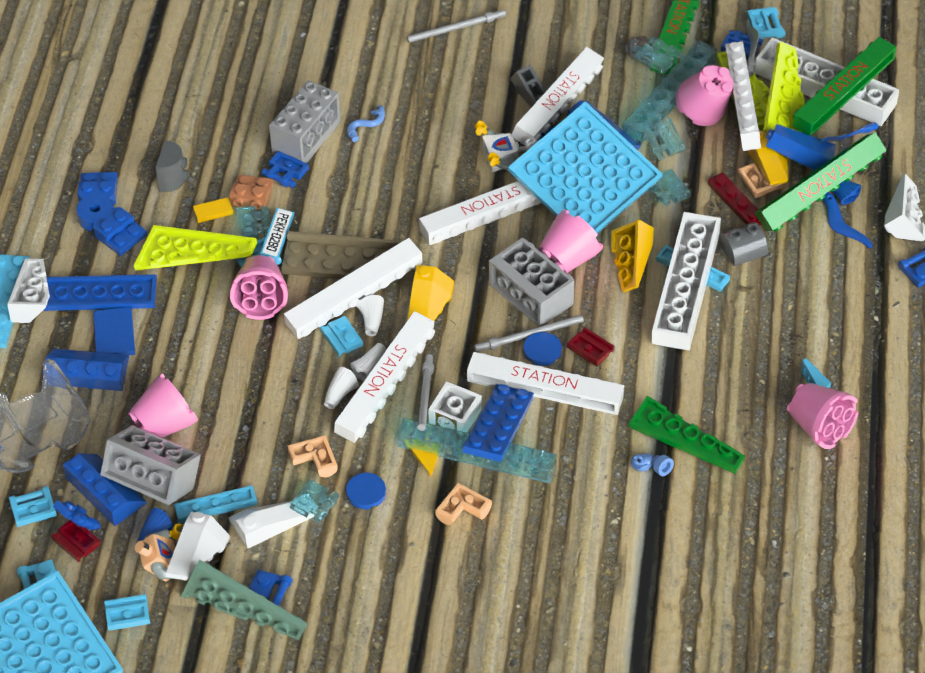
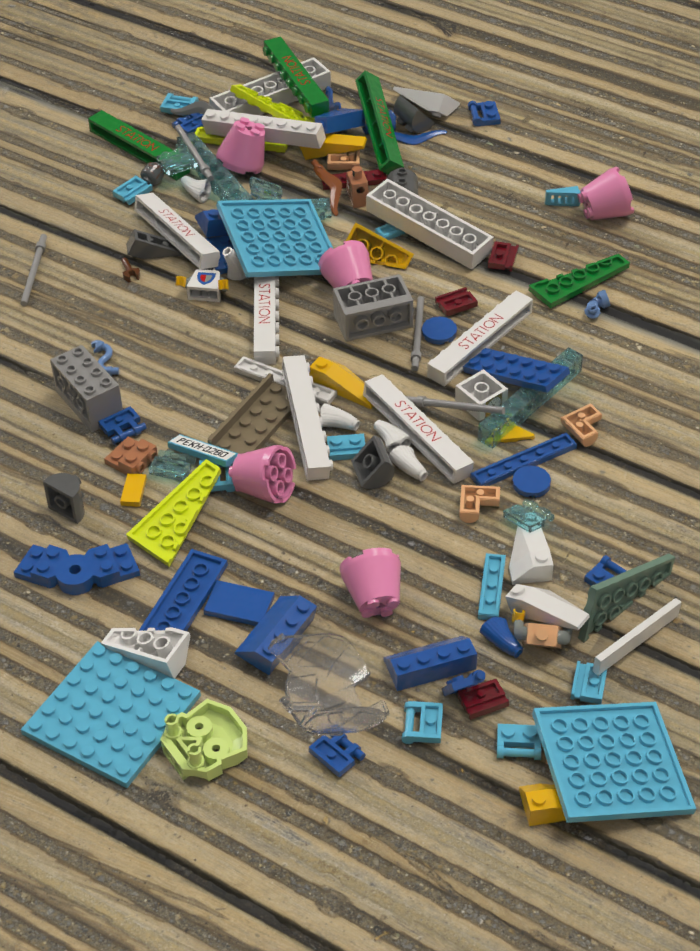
camera: 65 degrees left, 5 degrees down
light grey brick [100,425,201,505] -> none
none -> medium azure plate [112,176,153,205]
none -> reddish brown bar [121,257,140,282]
none -> light grey bar [175,124,214,181]
none -> white piece [181,176,211,203]
none -> white tile [234,356,337,405]
none -> dark orange piece [311,159,342,216]
none -> nougat torso [346,166,369,209]
none -> dark grey brick [351,435,395,489]
none -> dark grey brick [394,95,434,133]
none -> blue tile [470,432,577,486]
none -> dark red plate [488,241,519,271]
none -> white tile [592,598,681,676]

